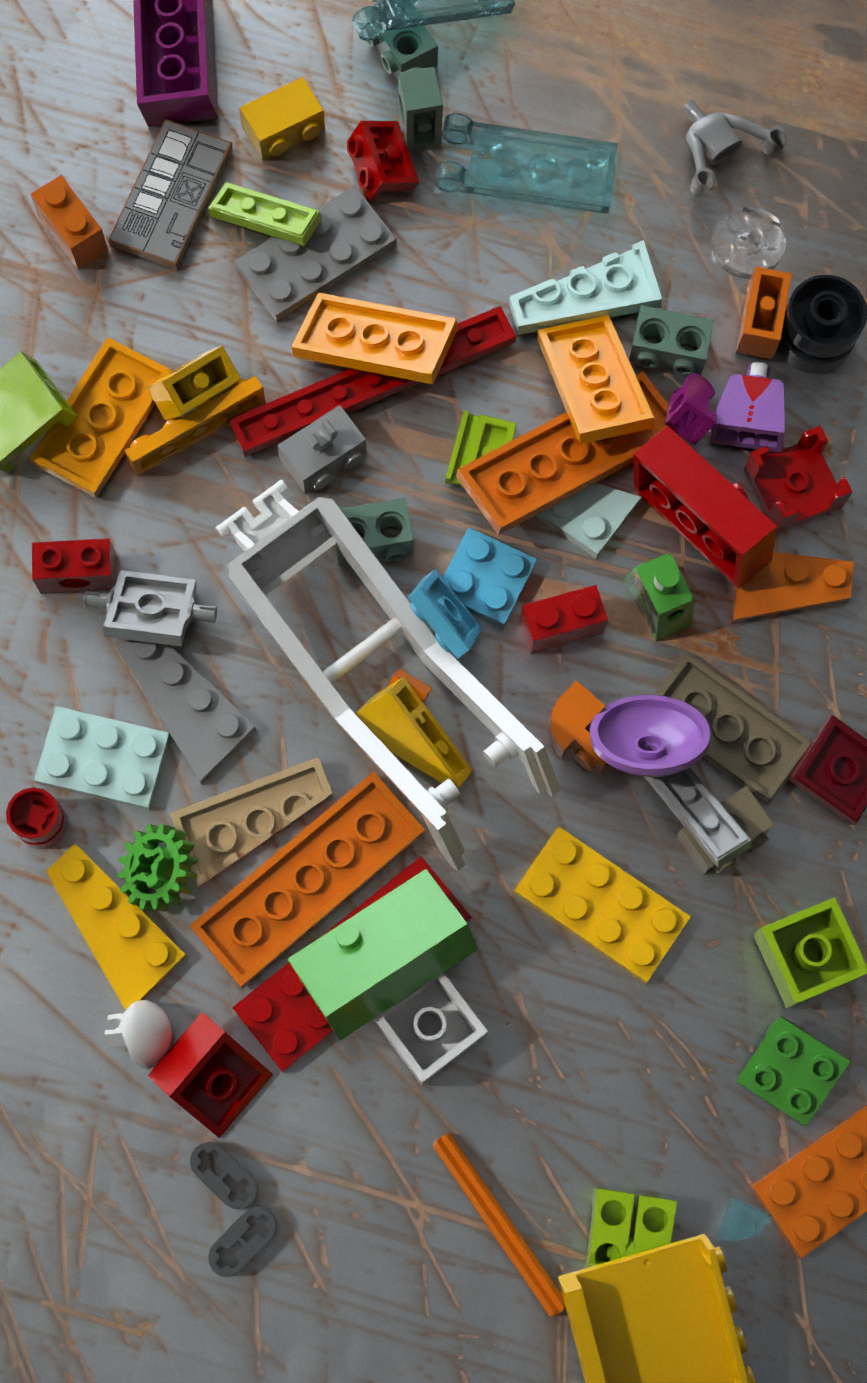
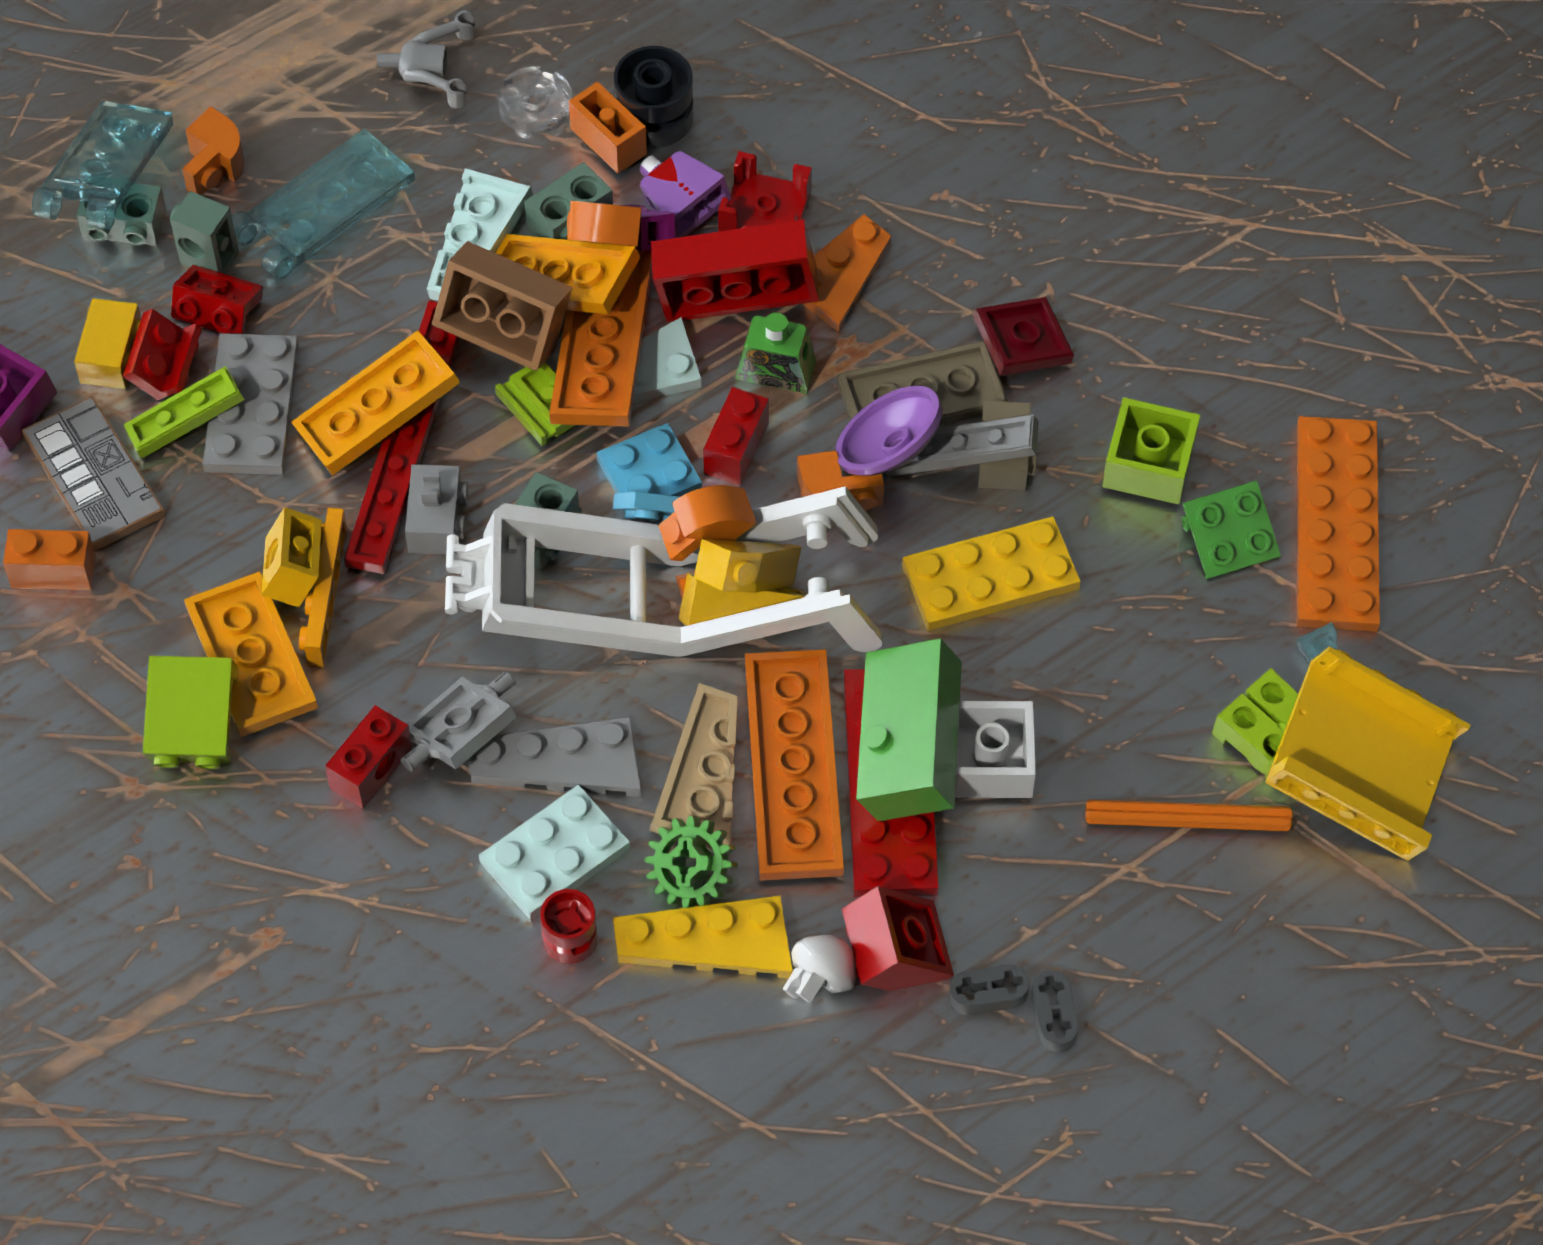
camera: 50 degrees left, 15 degrees down
none -> red bracket [123,309,202,400]
none -> orange brick [182,106,244,196]
none -> medium nougat brick [432,241,573,371]
none -> orange brick [567,201,641,247]
none -> orange brick [658,485,757,561]
none -> yellow slope [694,539,802,593]

